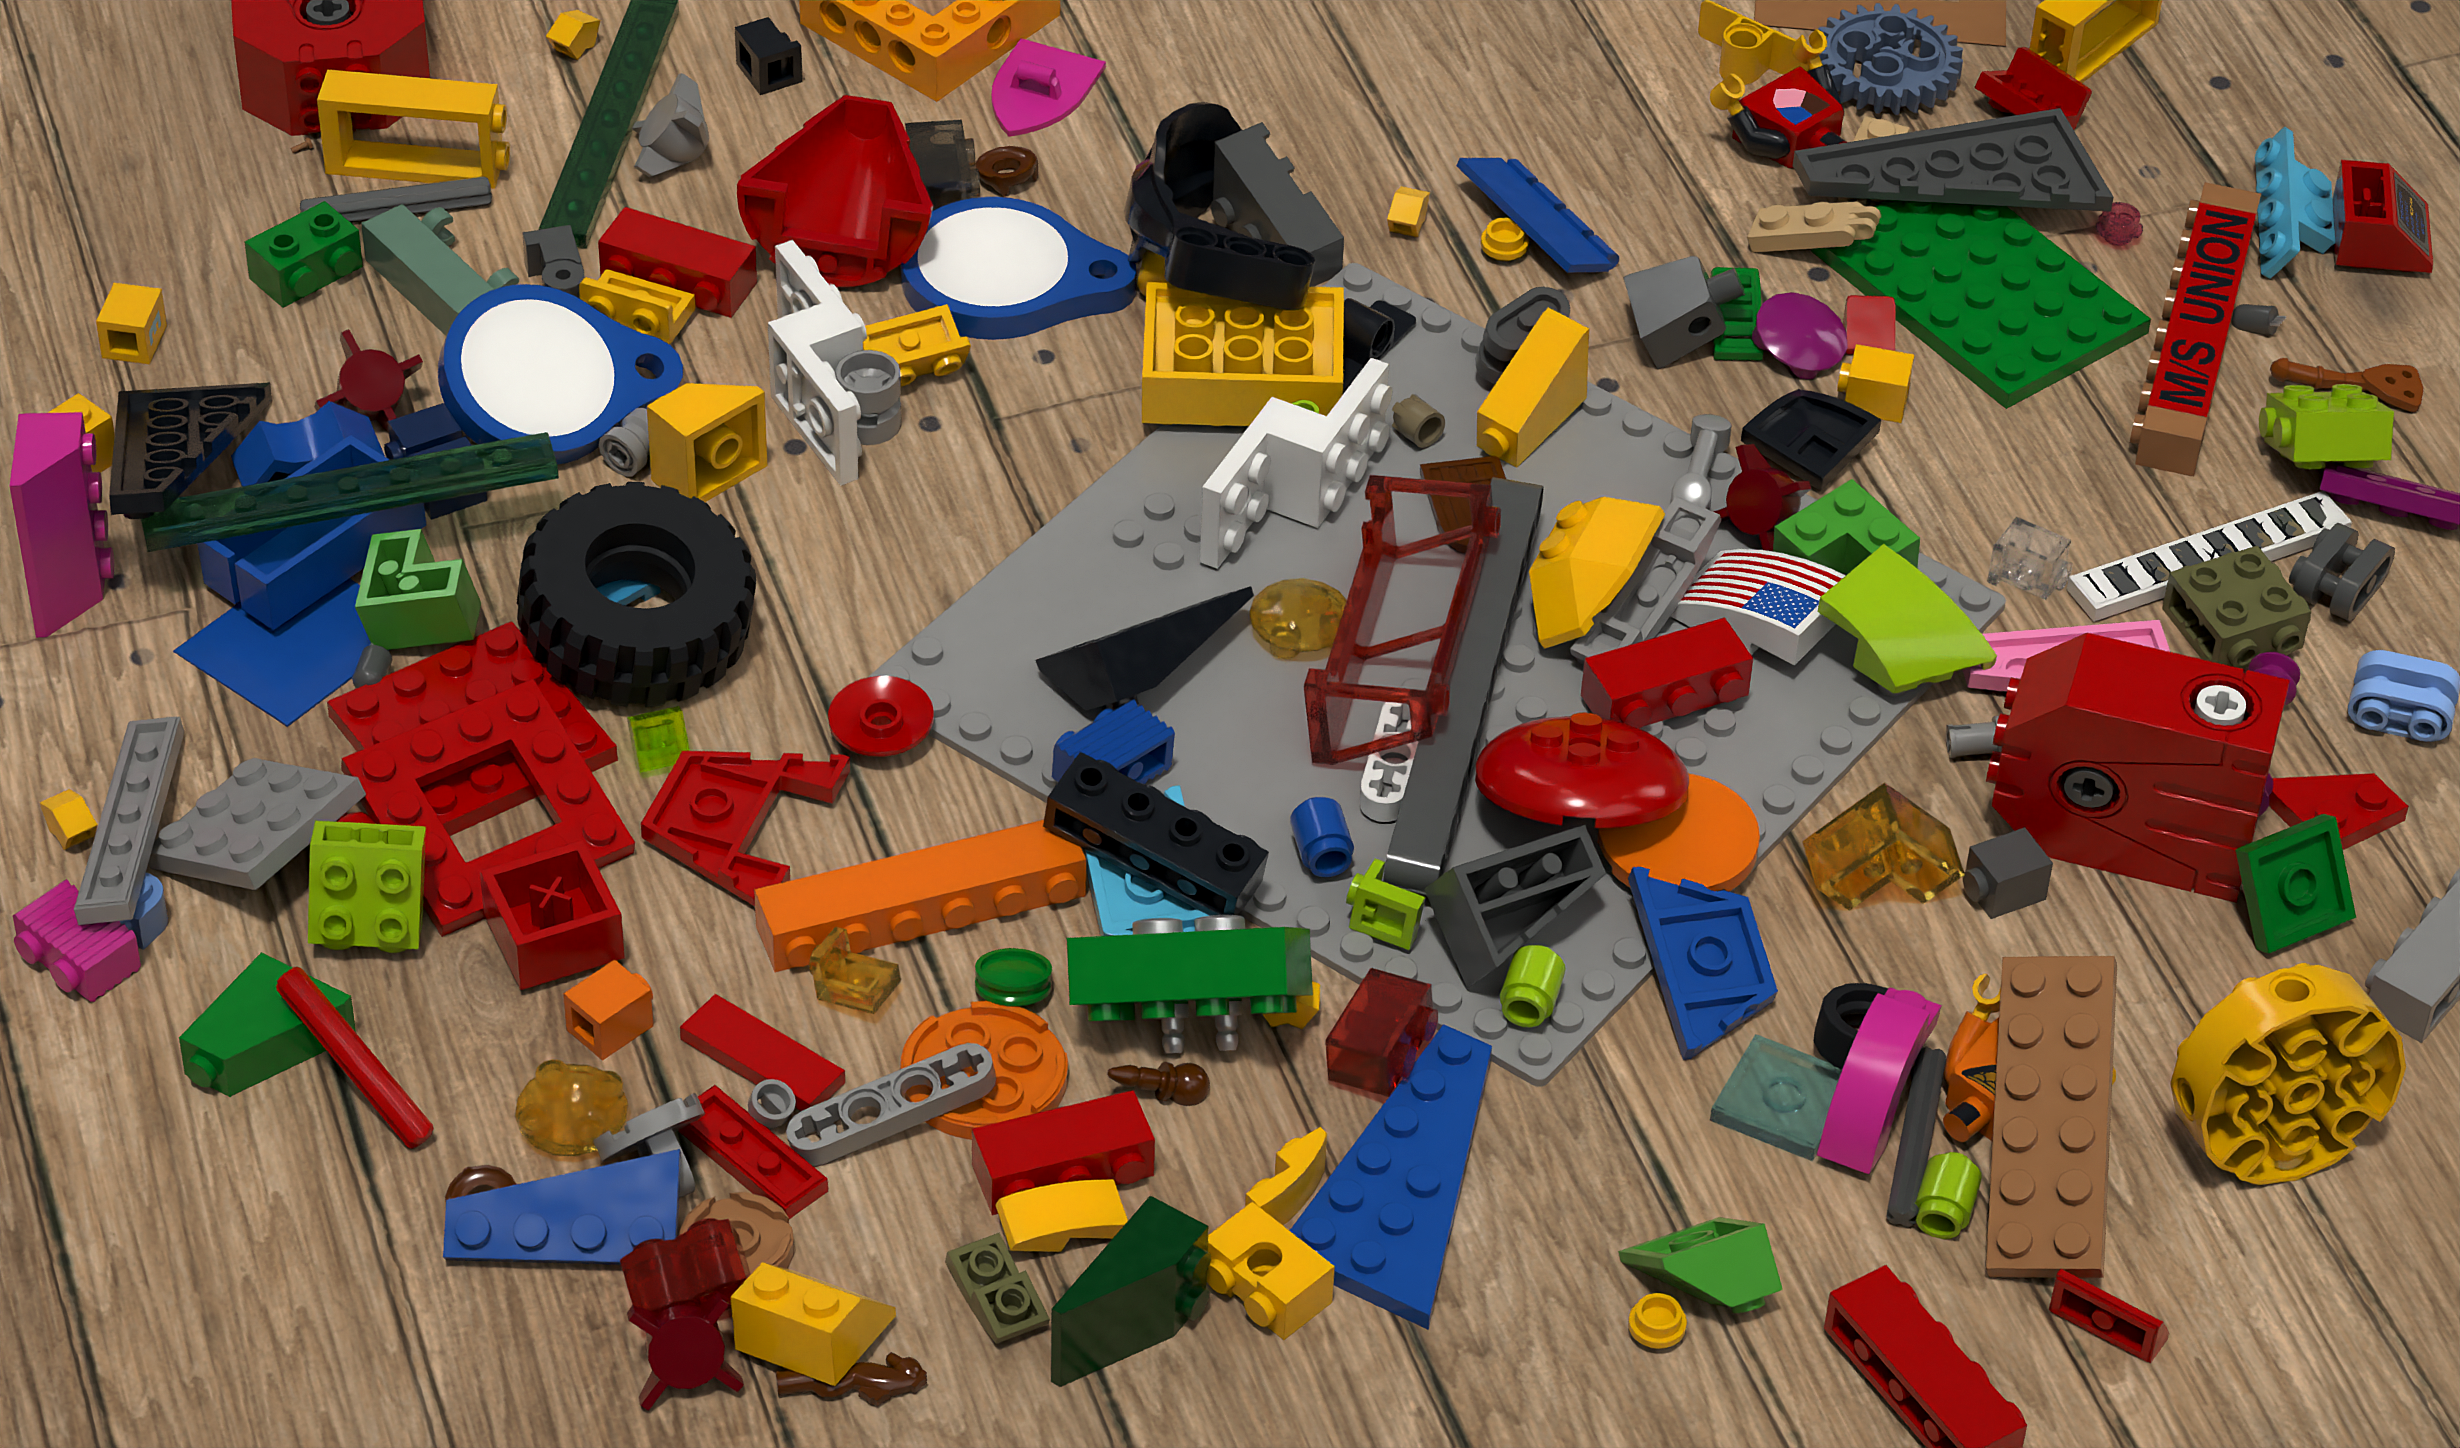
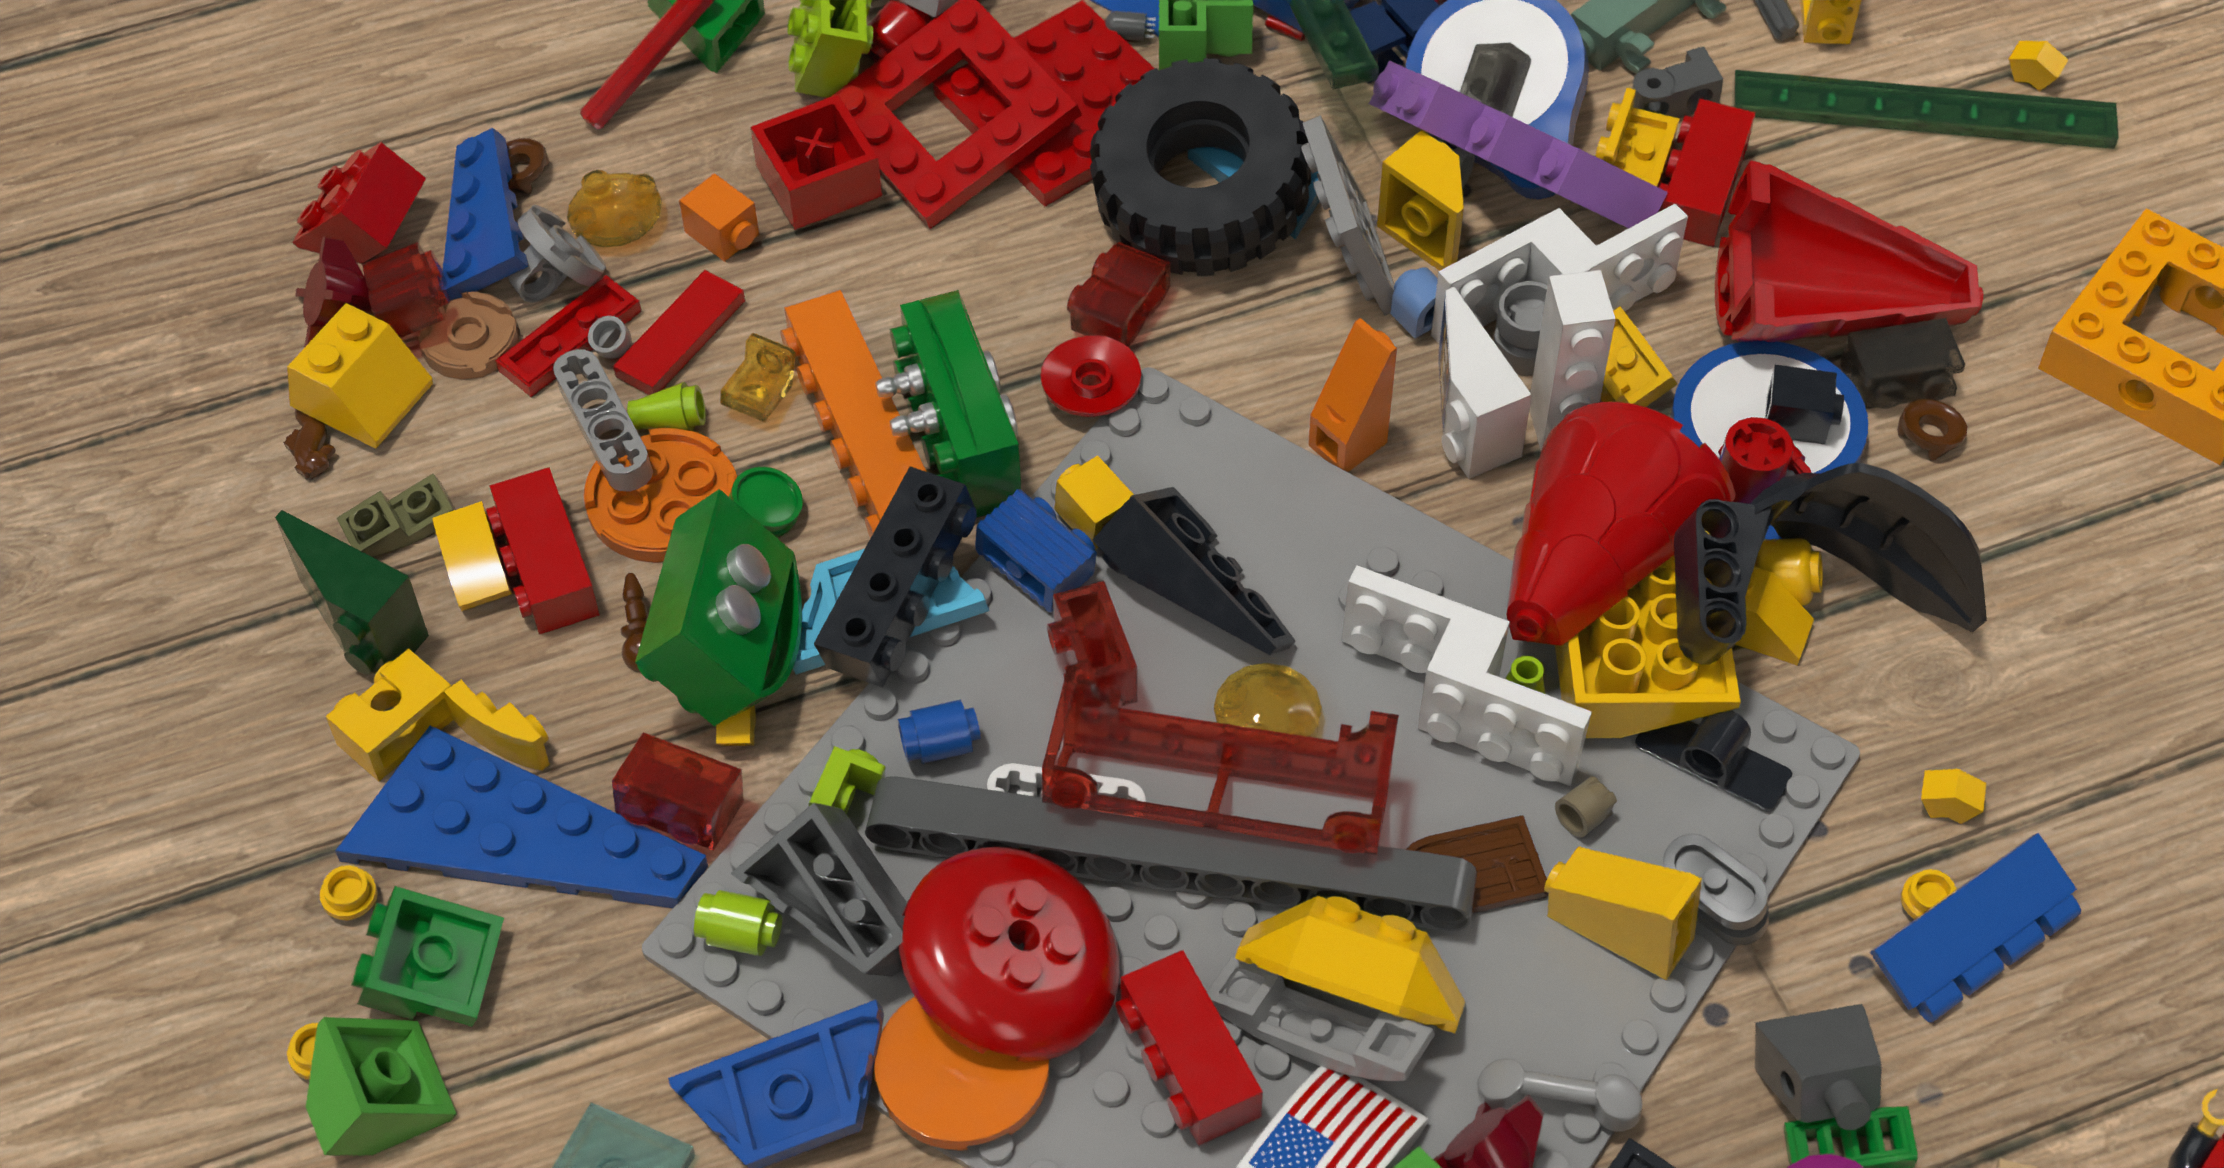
camera: 90 degrees right, 10 degrees up
clear neon green tile [627,706,690,773] -> none
light grey piece [632,73,709,177] -> none
red wing [641,751,850,906] -> none
black brick [735,17,802,95] -> none
dark pink shield [991,38,1106,137] -> none
dark grey wedge [1211,122,1344,287] -> none
none -> red slope [292,142,426,263]
none -> yellow plate [320,865,377,920]
none -> green plate [351,886,504,1027]
none -> lime cone [627,382,706,431]
none -> green piece [875,290,1022,518]
none -> clear red brick [1047,581,1138,716]
none -> yellow brick [1054,455,1134,550]
none -> clear red brick [1067,242,1171,347]
none -> light grey plate [1301,115,1394,316]
none -> orange slope [1308,318,1397,472]
none -> medium lavender arch [1369,61,1668,228]
none -> medium blue plate [1391,267,1438,339]
none -> white slope [1438,287,1532,479]
none -> clear smoke slope [1460,42,1531,117]
none -> red cone [1506,402,1736,646]
none -> white brick [1529,270,1615,450]
none -> red piece [1718,417,1811,504]
none -> black brick [1765,364,1844,444]

